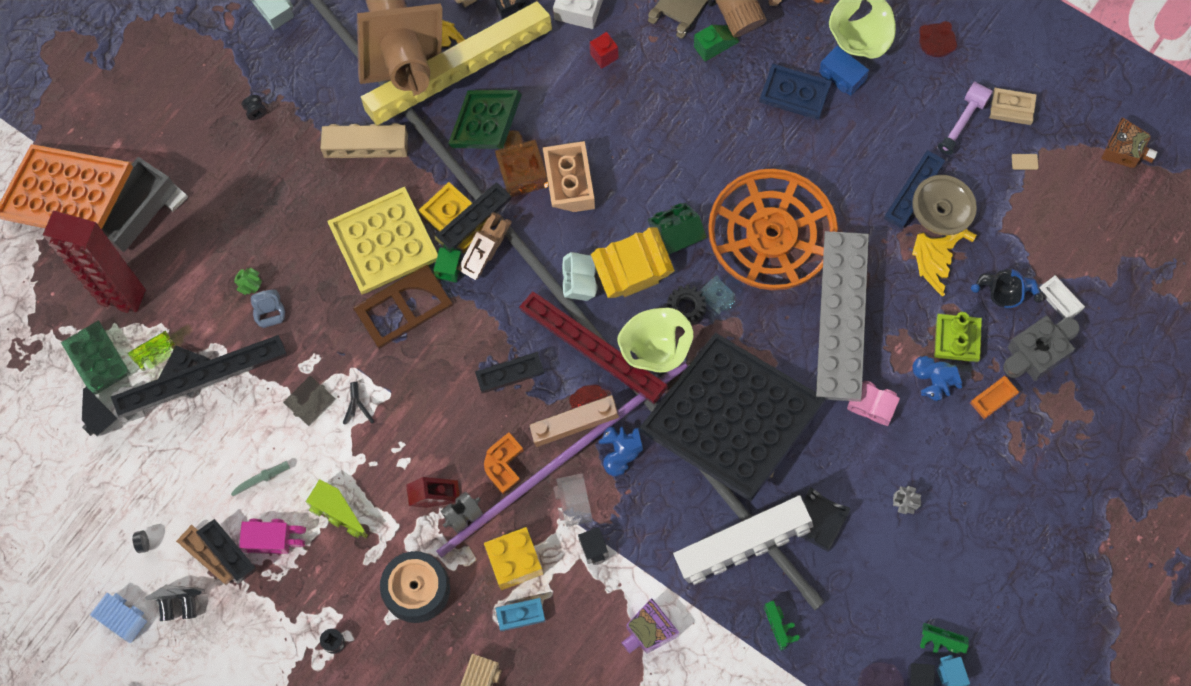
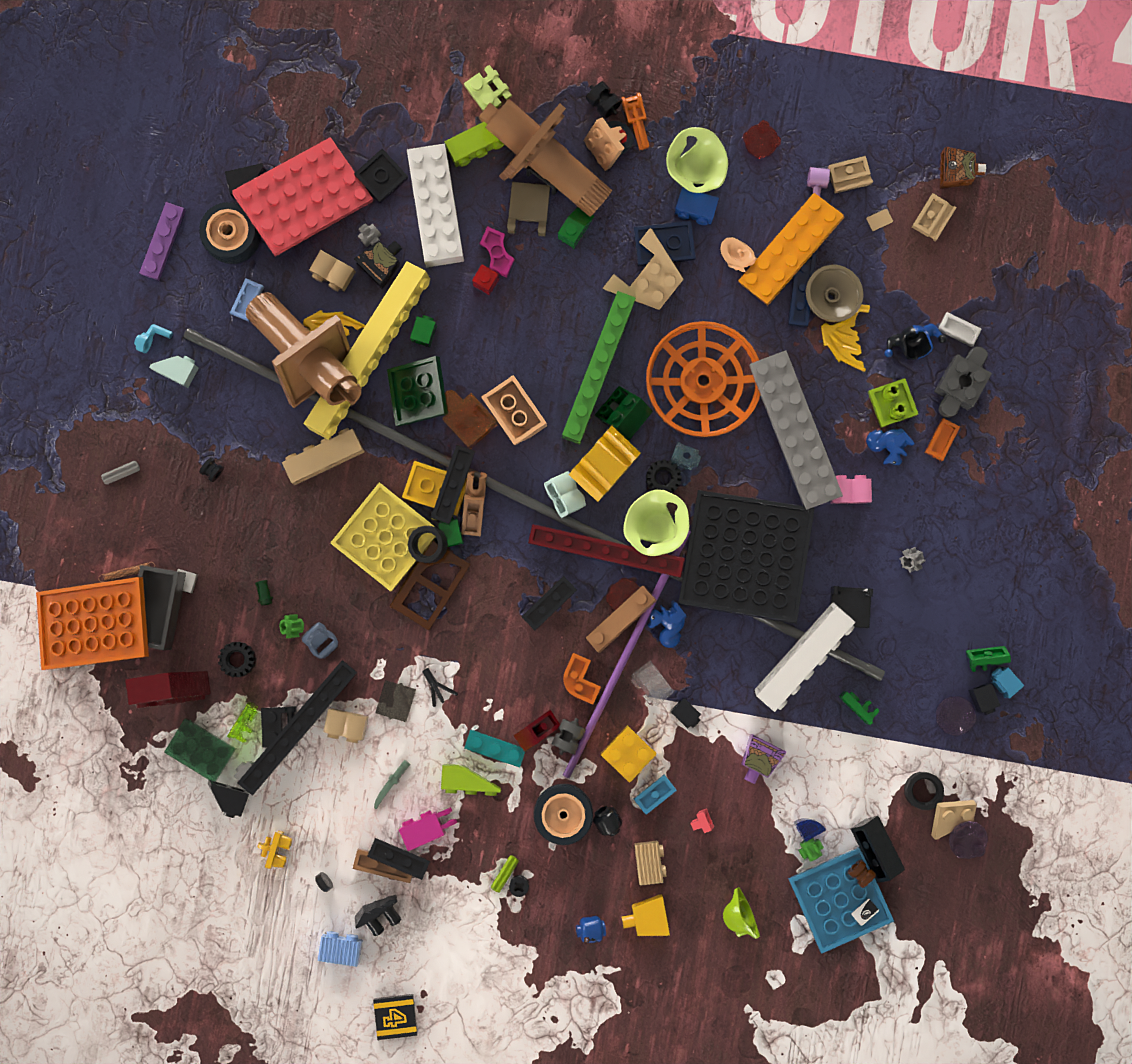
camera: 30 degrees left, 15 degrees up
none -> light grey axle [101,461,140,484]
none -> black tyre [218,642,256,677]
none -> dark green pin [255,580,273,606]
none -> yellow hips [257,830,293,869]
none -> tan brick [323,708,369,743]
none -> black tyre [408,526,448,563]
none -> green brick [410,315,437,347]
none -> teal plate [464,730,525,768]
none -> dark pink tile [480,226,515,278]
none -> lime axle [491,855,519,893]
none -> bright green brick [562,291,636,445]
none -> black head [593,806,622,836]
none -> tan wing [603,228,684,310]
none -> coral tile [690,808,714,833]
none -> light nougat hat [720,237,757,272]
none -> light orange plate [738,193,844,306]
none -> tan plate [912,193,957,241]

